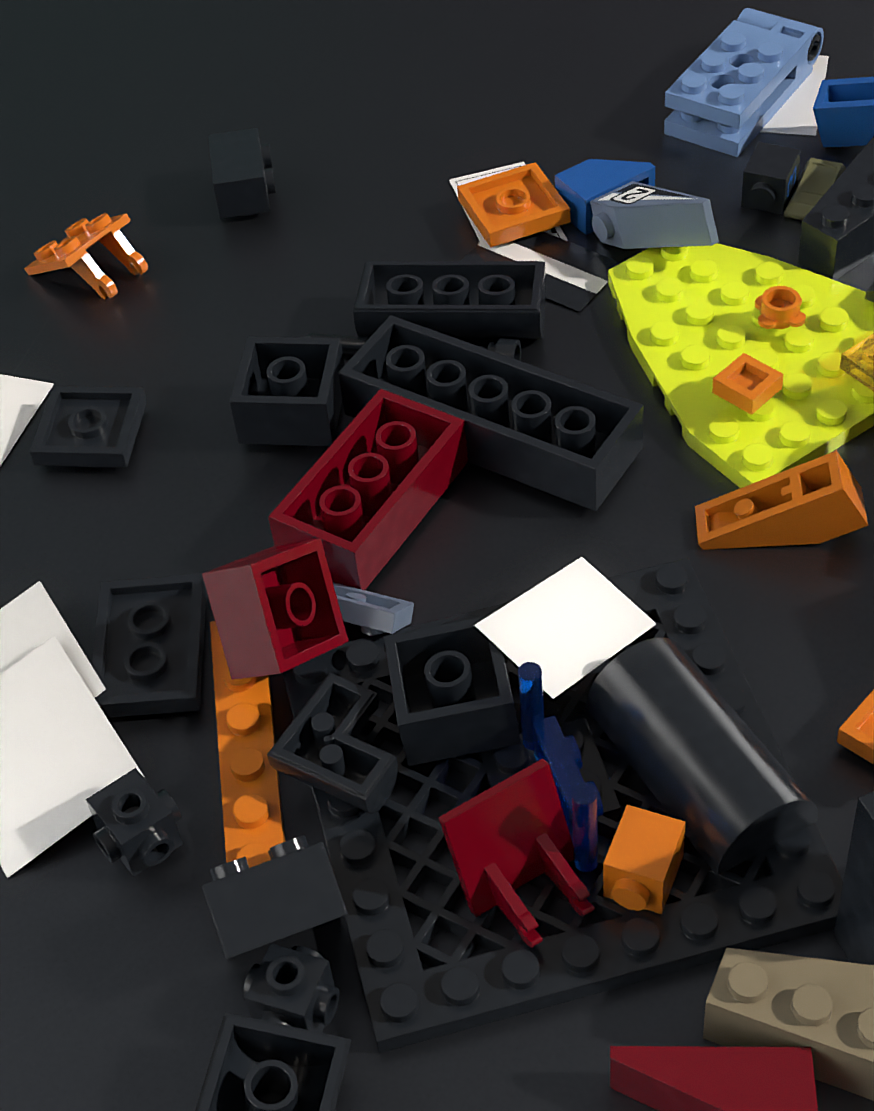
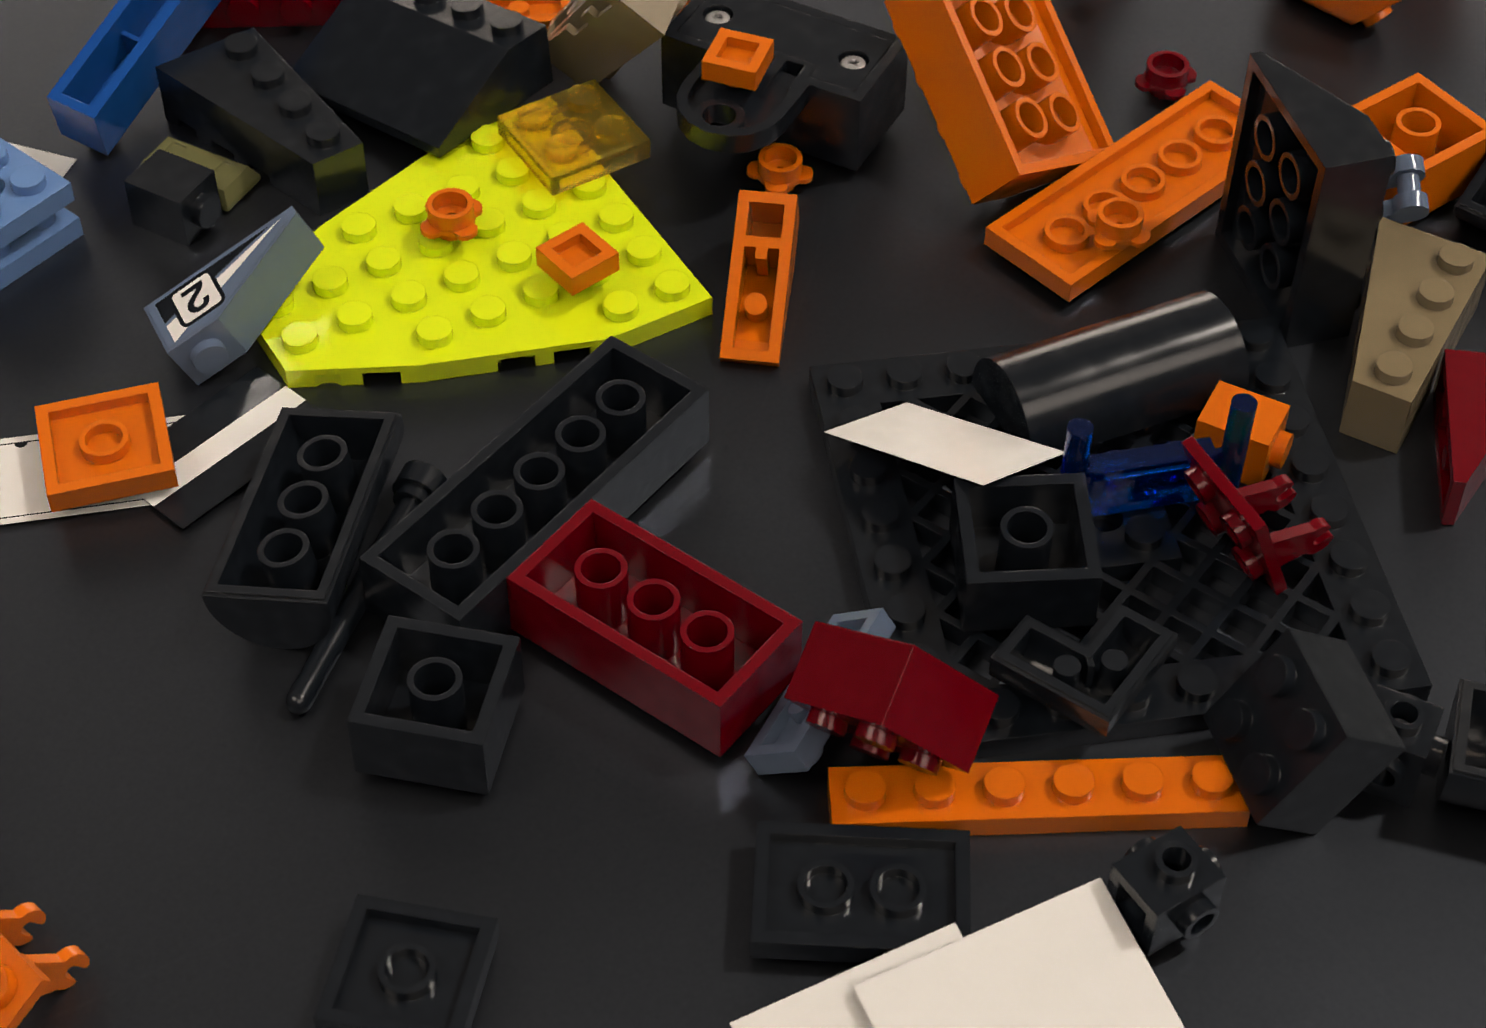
camera: 90 degrees left, 0 degrees up
blue slope [555,159,655,235] -> none

